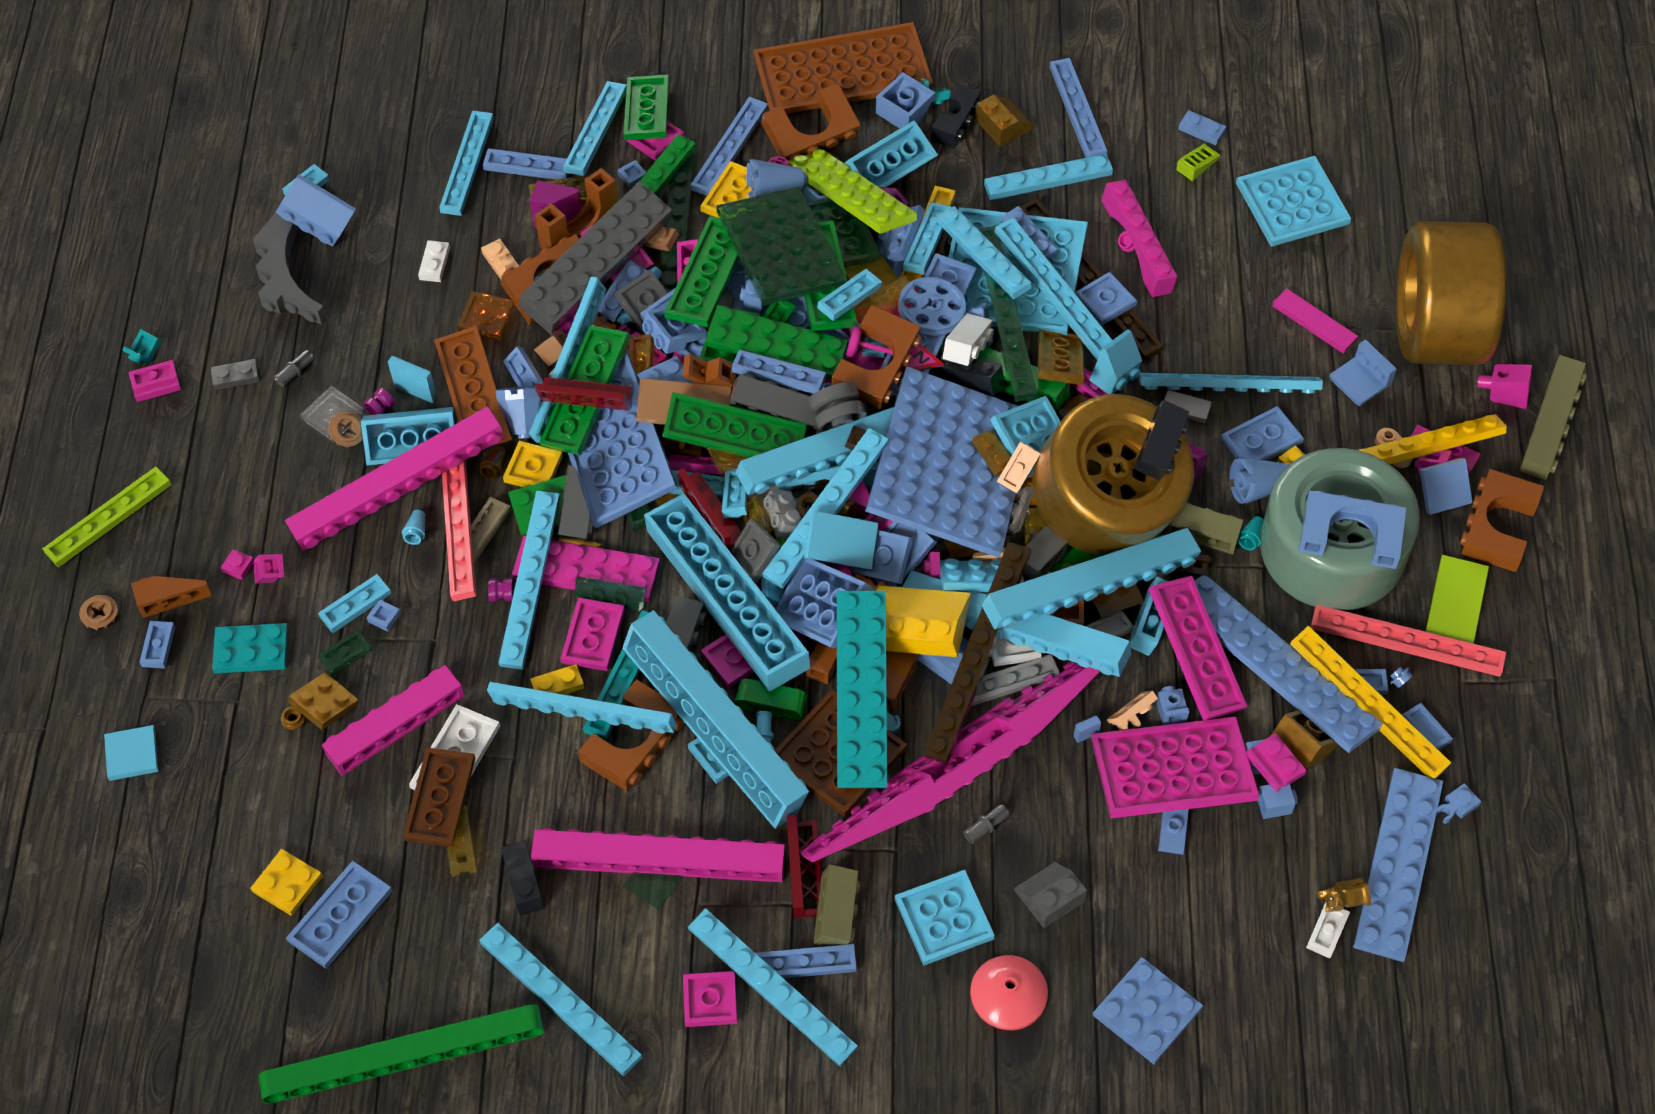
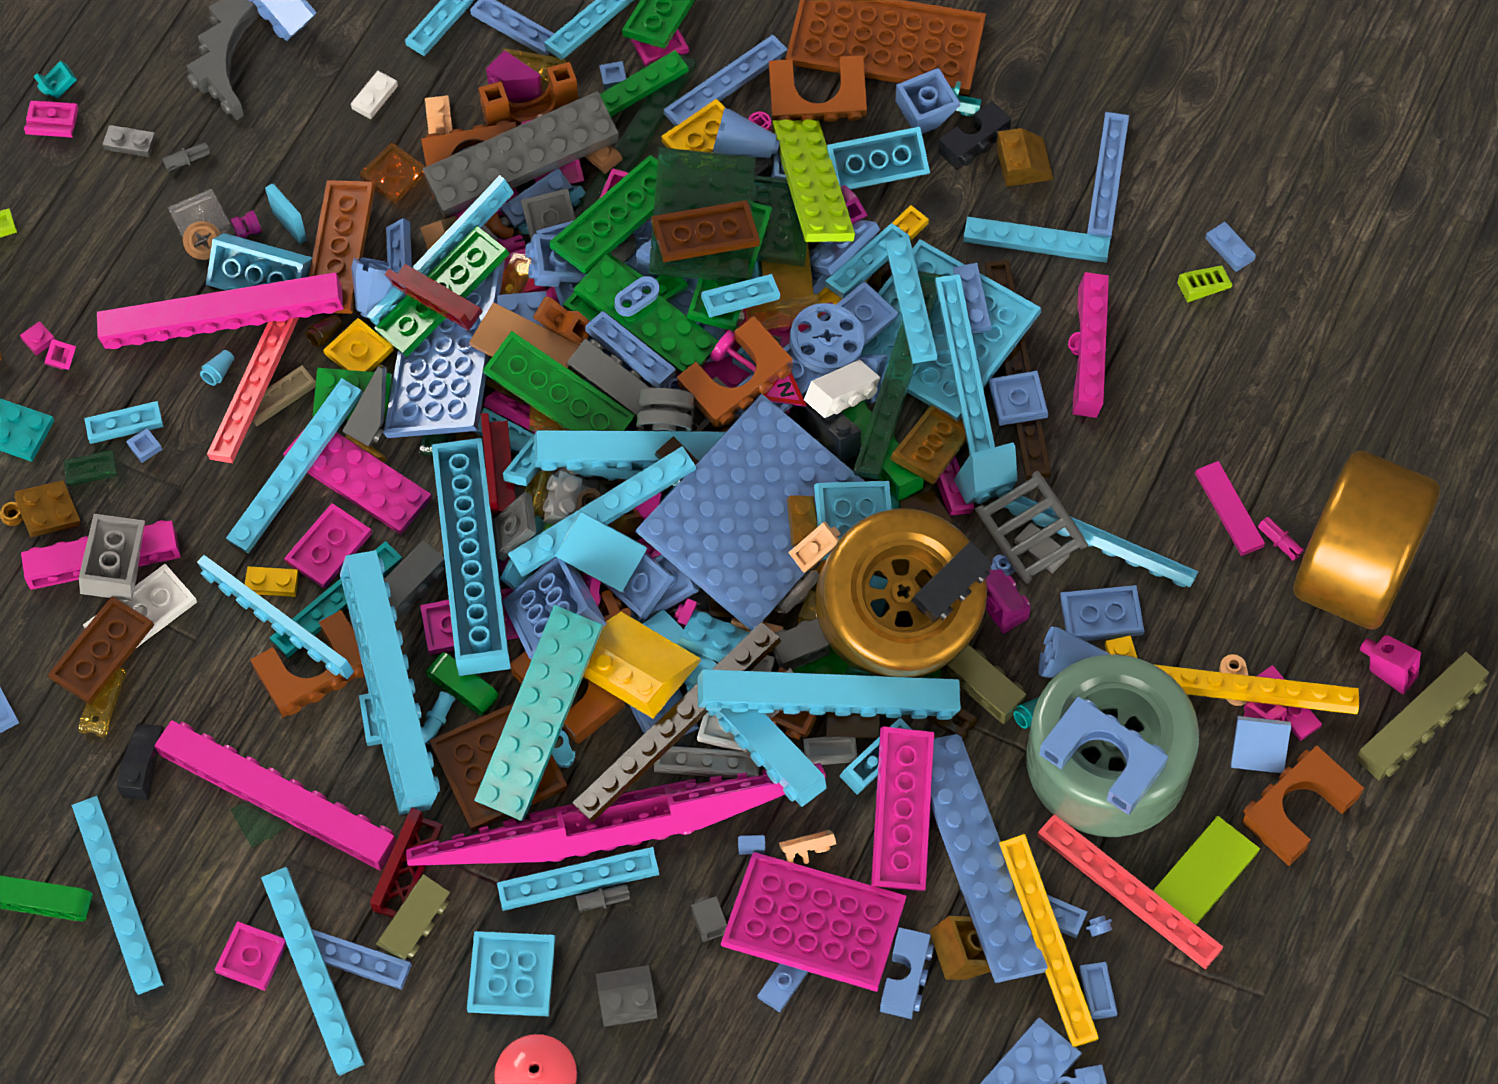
camera: 25 degrees right, 5 degrees up
magenta wheel [488,578,514,602] -> none
clear green plate [574,576,646,612] -> none
medium blue brick [1156,686,1189,725] -> none
medium azure plate [1236,156,1351,247] -> none
dark pink plate [1246,733,1306,792] -> none
medium blue bracket [1329,340,1397,406] -> none
none -> light grey slope [79,514,145,601]
none -> medium azure plate [497,847,659,911]
none -> medium blue plate [615,276,659,317]
none -> reddish brown plate [651,200,760,262]
none -> dark grey brick [691,896,727,942]
none -> dark grey bar [975,471,1088,584]
none -> dark pink axle [1258,517,1304,561]

